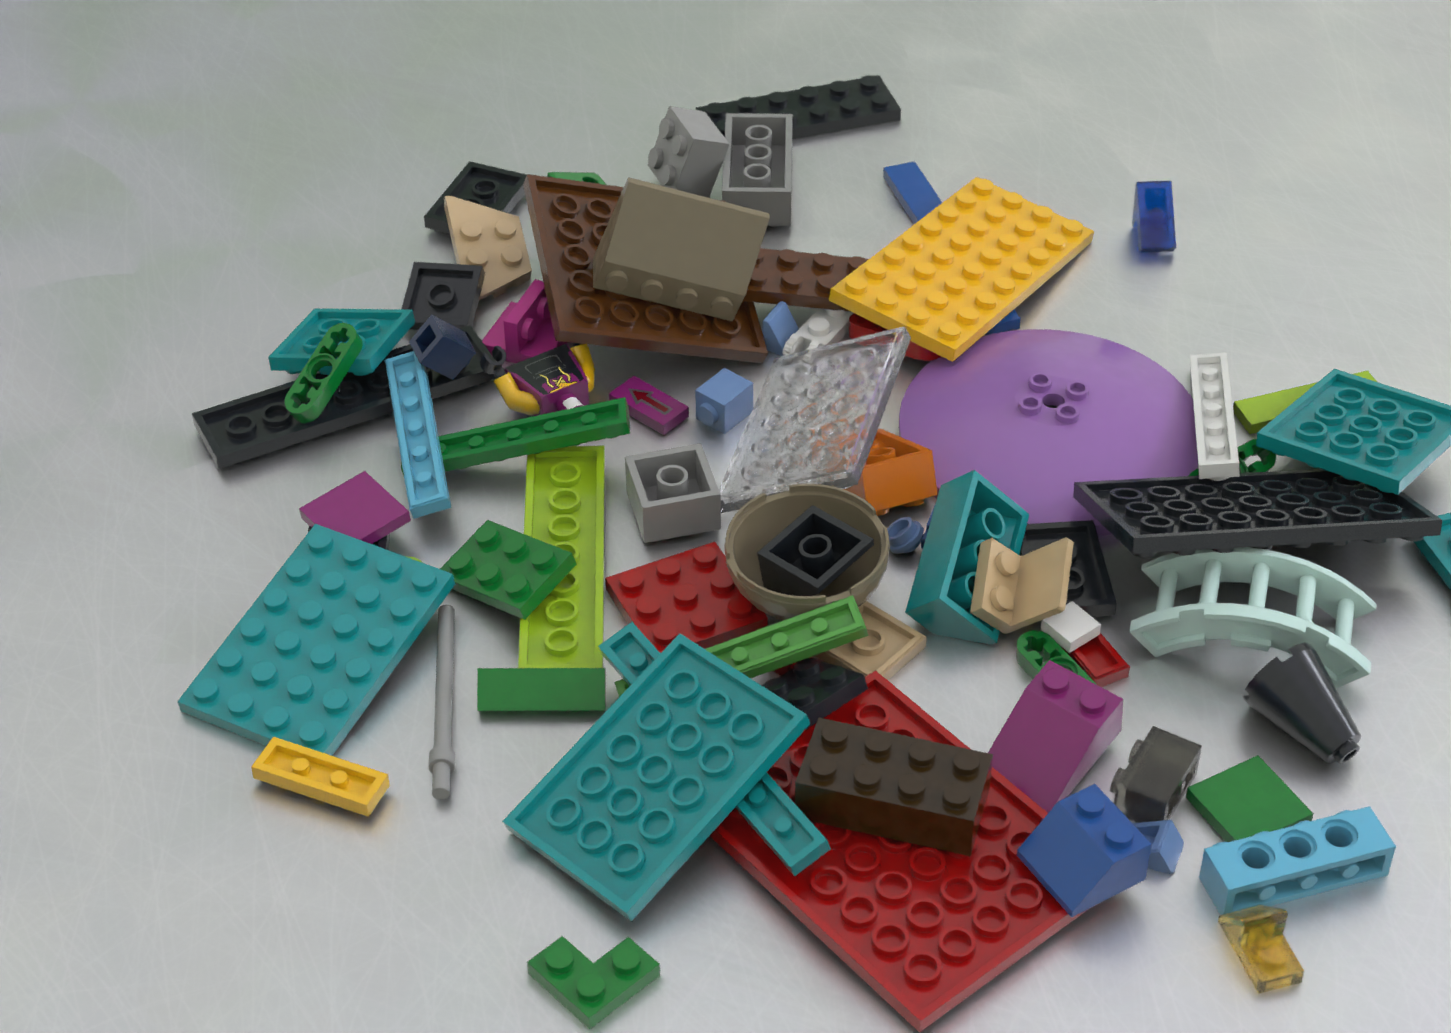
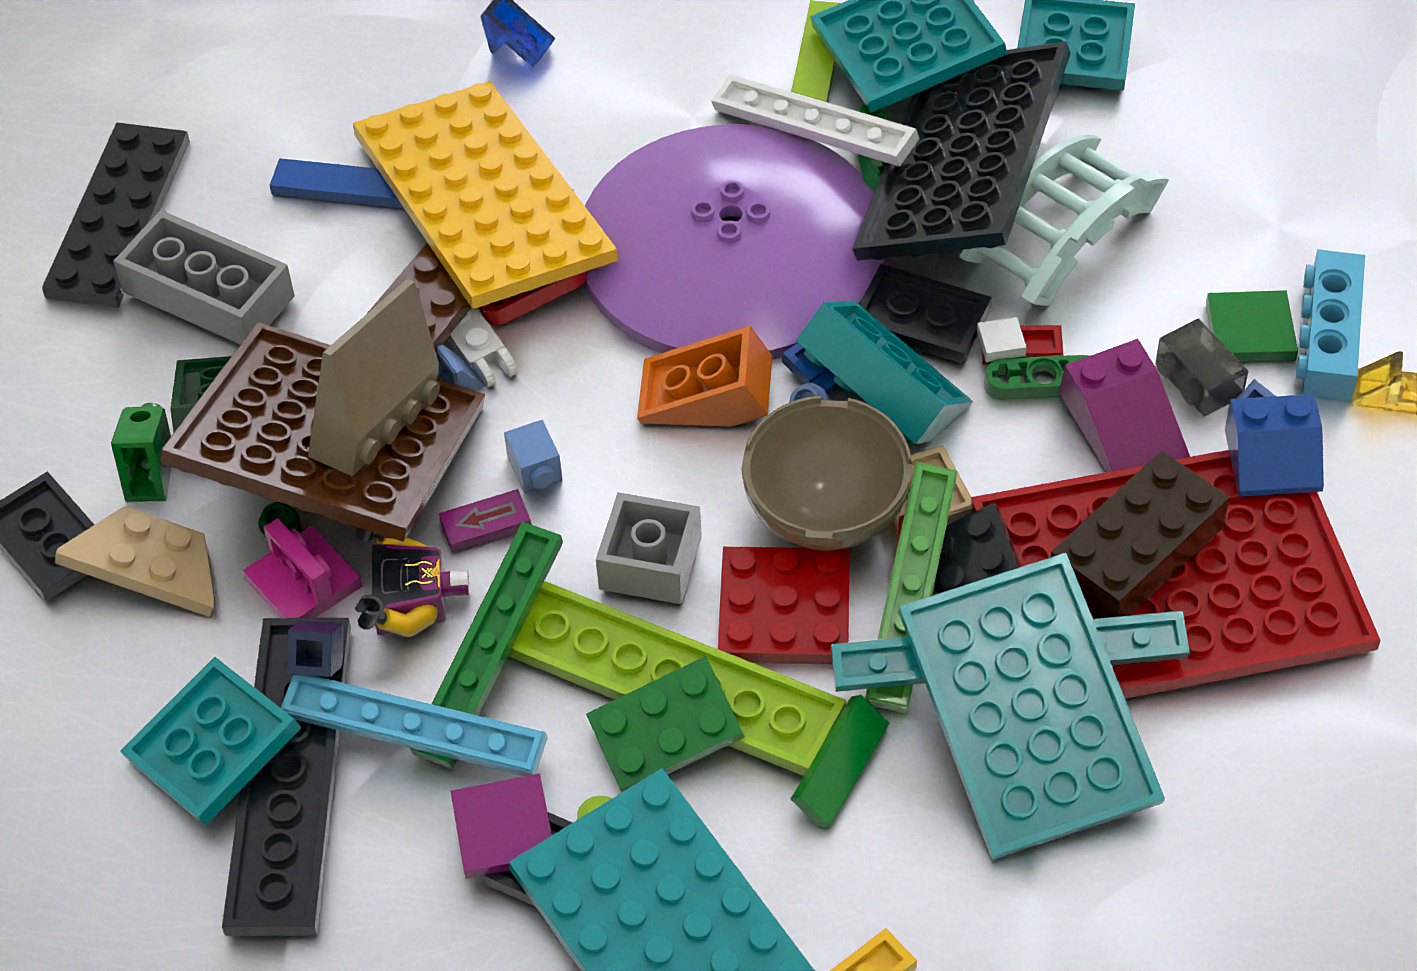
camera: 60 degrees left, 10 degrees up
green beam [285,323,363,423] -> none
black plate [401,262,485,330] -> none
light grey bar [428,605,455,800] -> none
green plate [527,936,660,1029] -> none
light grey brick [648,106,730,198] -> none
clear plate [719,326,911,513] -> none
black slope [757,505,874,596] -> none
tan bracket [970,537,1074,634] -> none
black cone [1243,643,1361,764] -> none

